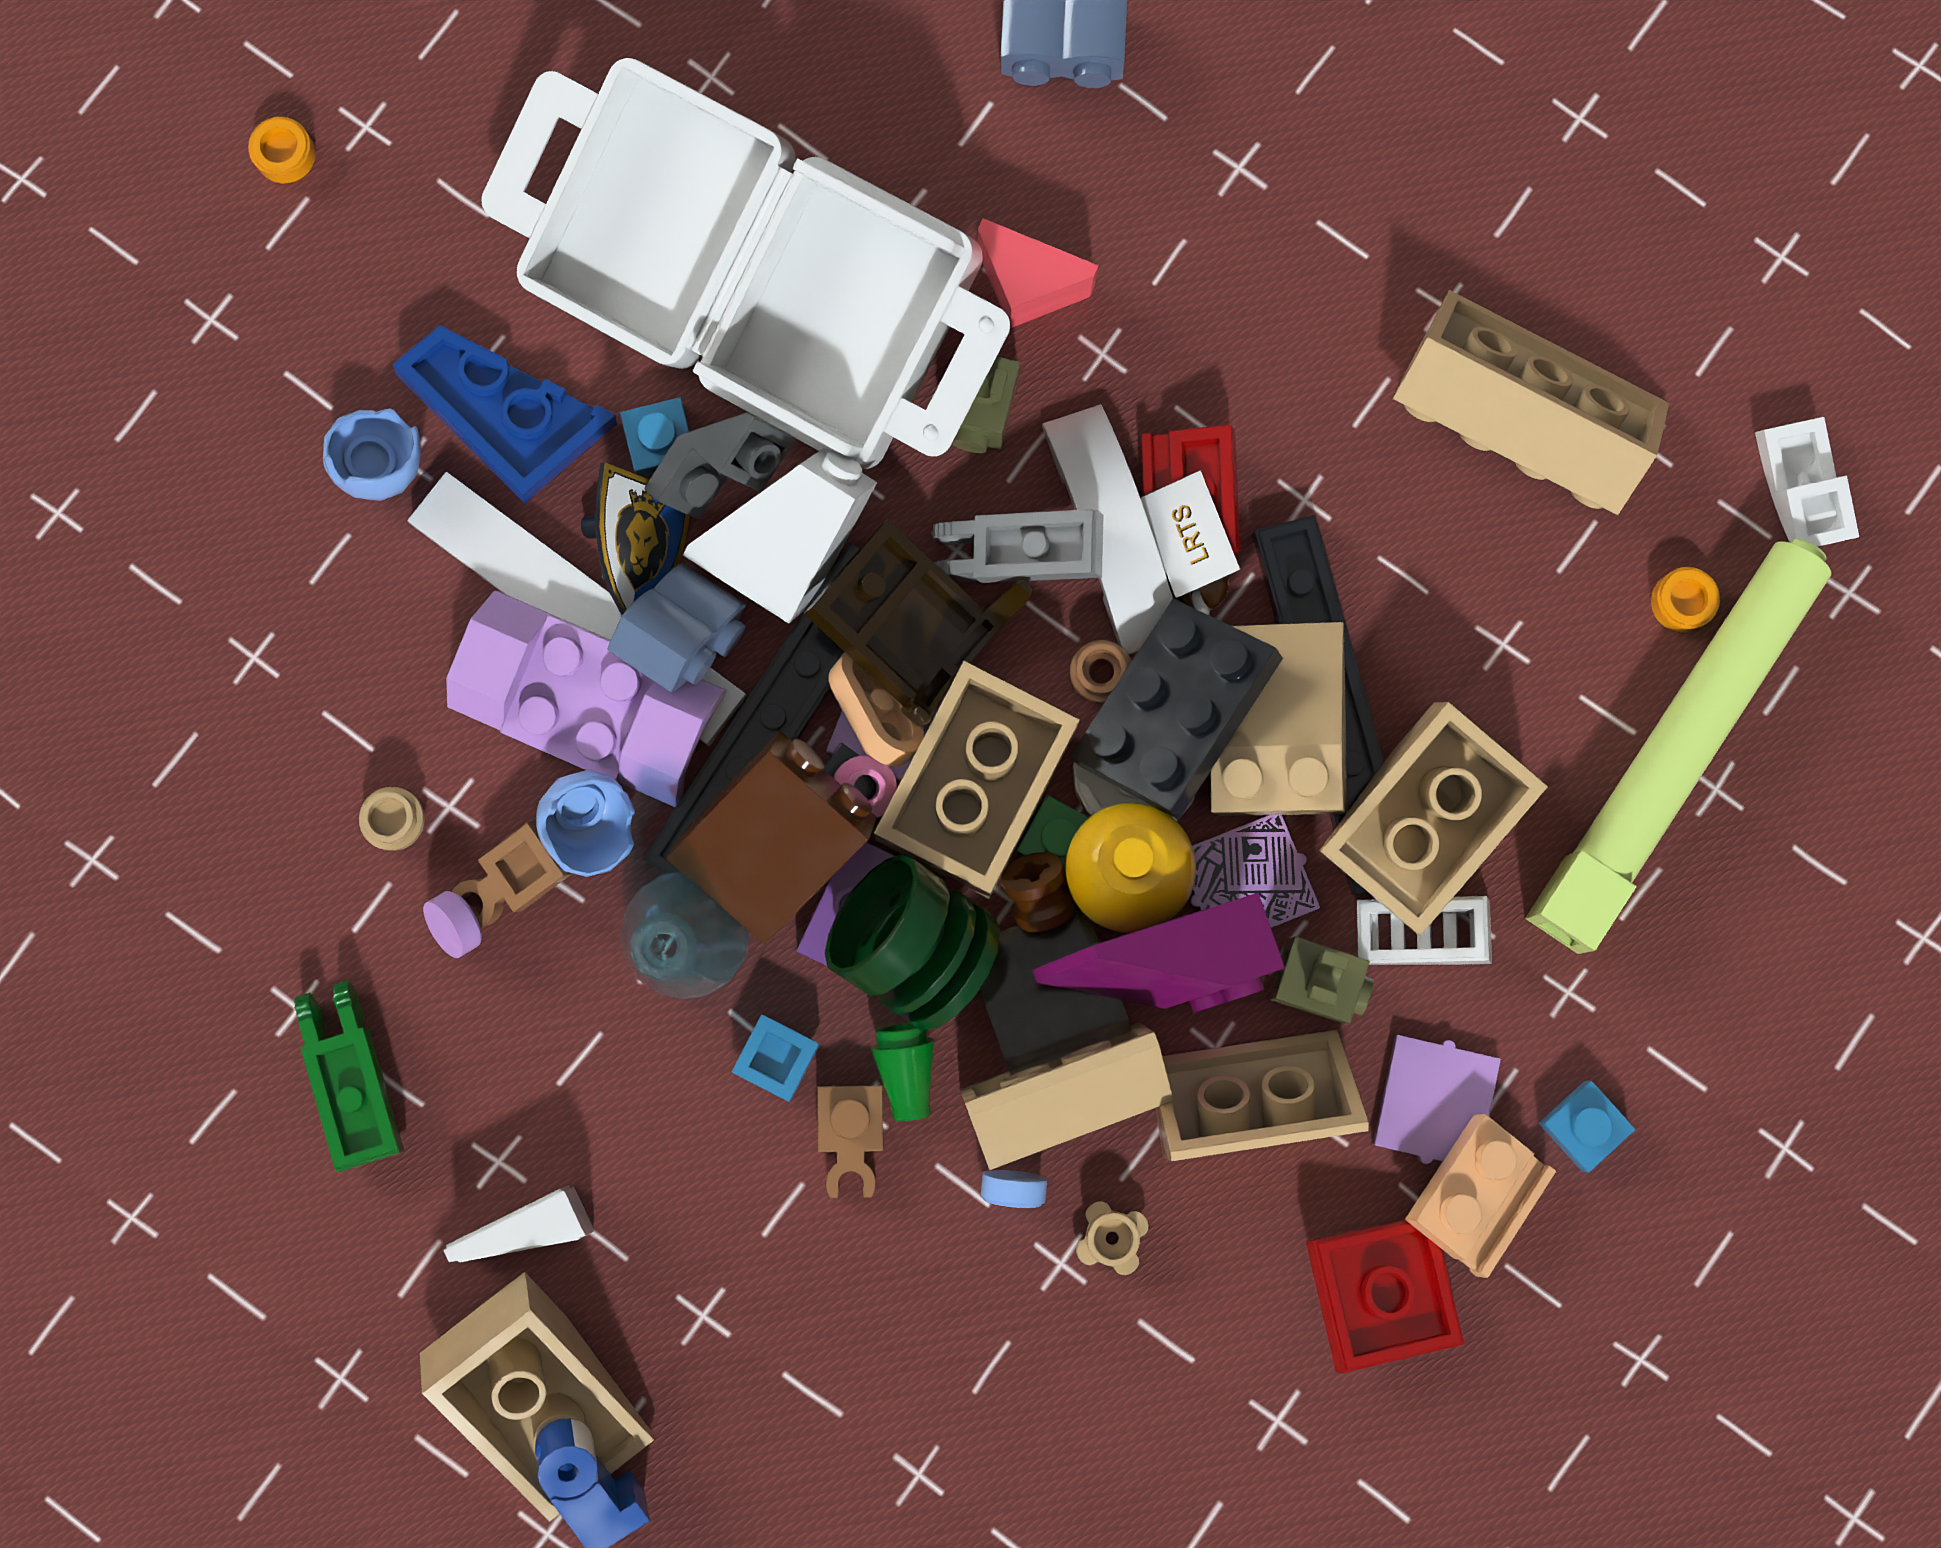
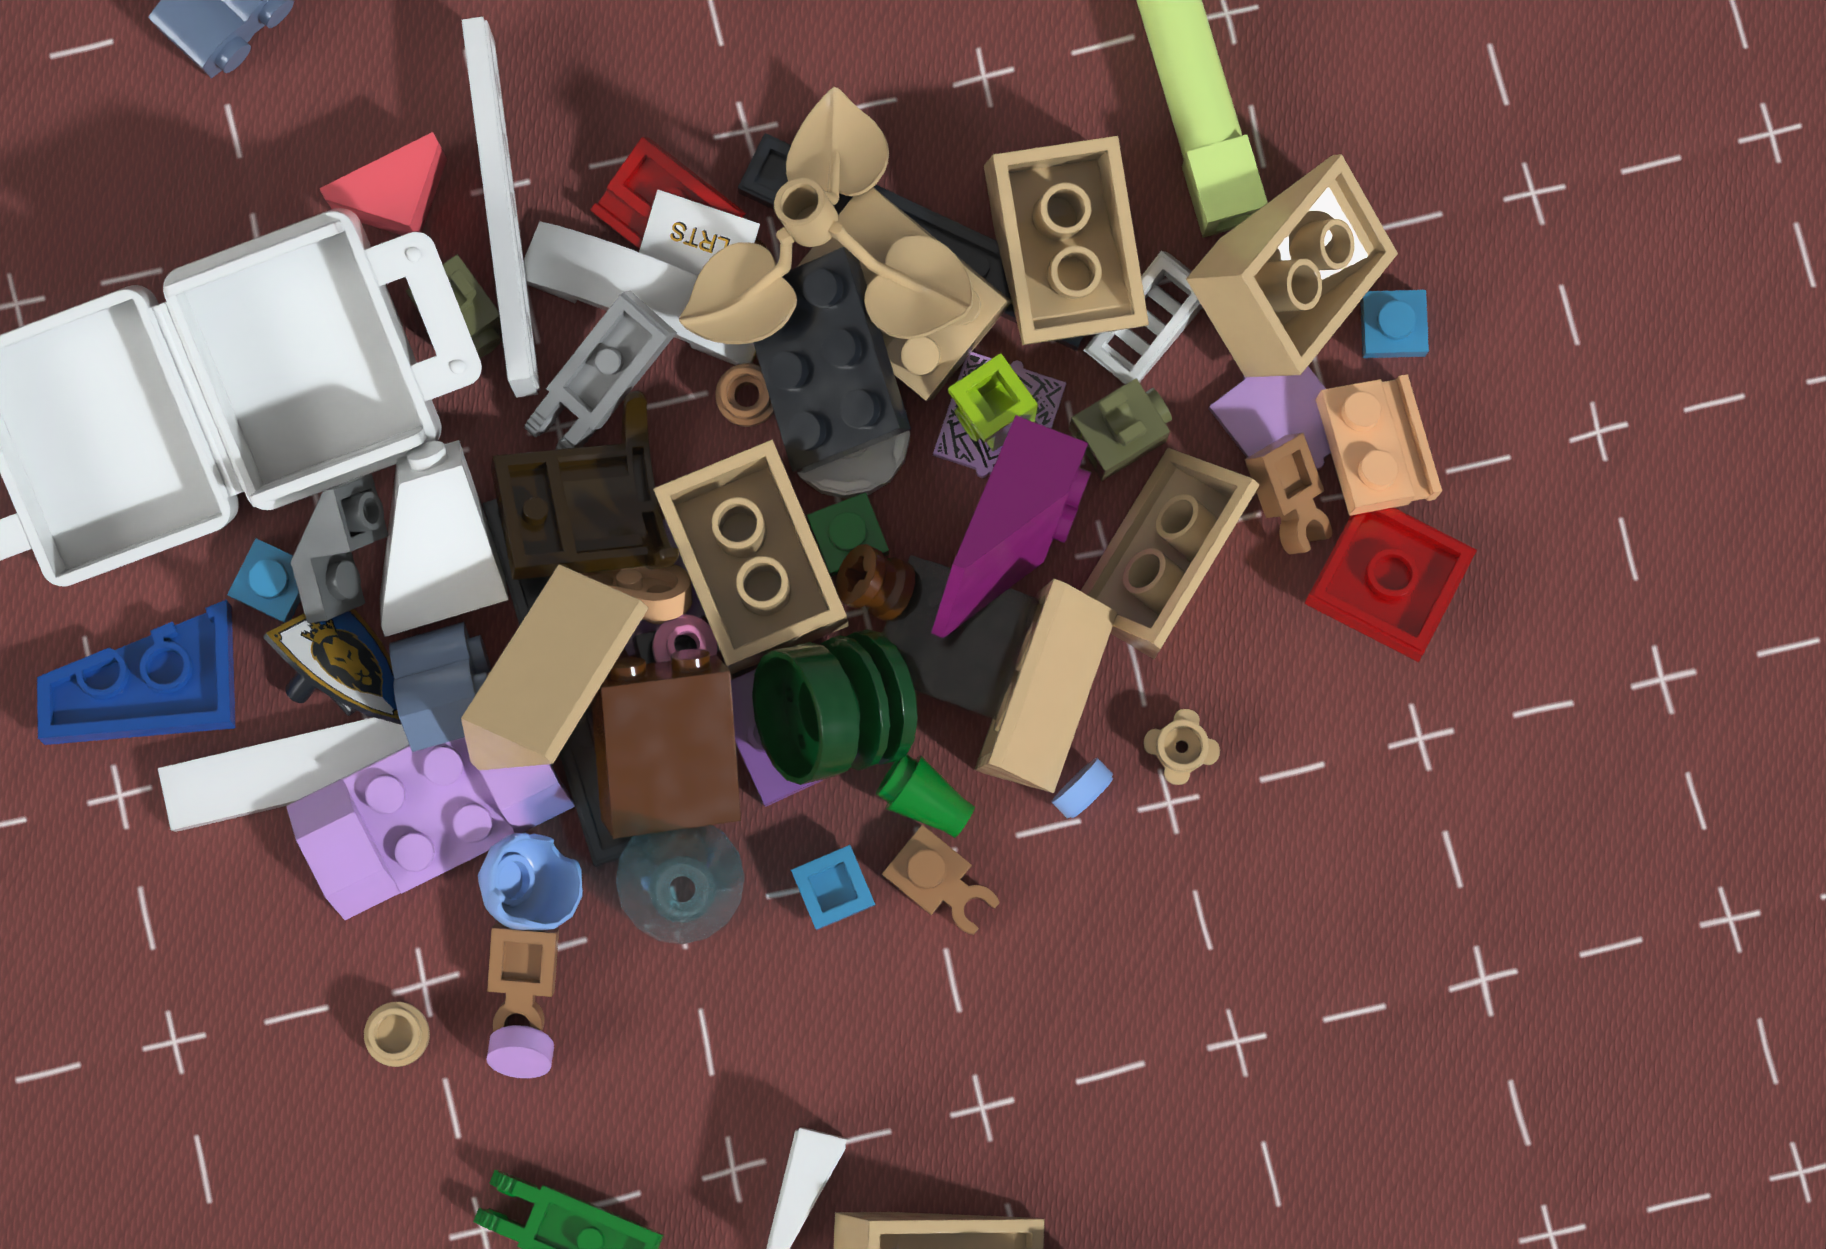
camera: 45 degrees left, 0 degrees up
light blue hair [323,408,421,501] -> none
yellow brick [1065,803,1196,933] -> none
none -> tan slope [461,565,648,770]
none -> white tile [462,17,540,398]
none -> tan plant [679,87,973,344]
none -> lime brick [948,353,1038,452]
none -> tan slope [1186,154,1398,377]
none -> medium nougat plate [1244,433,1332,554]

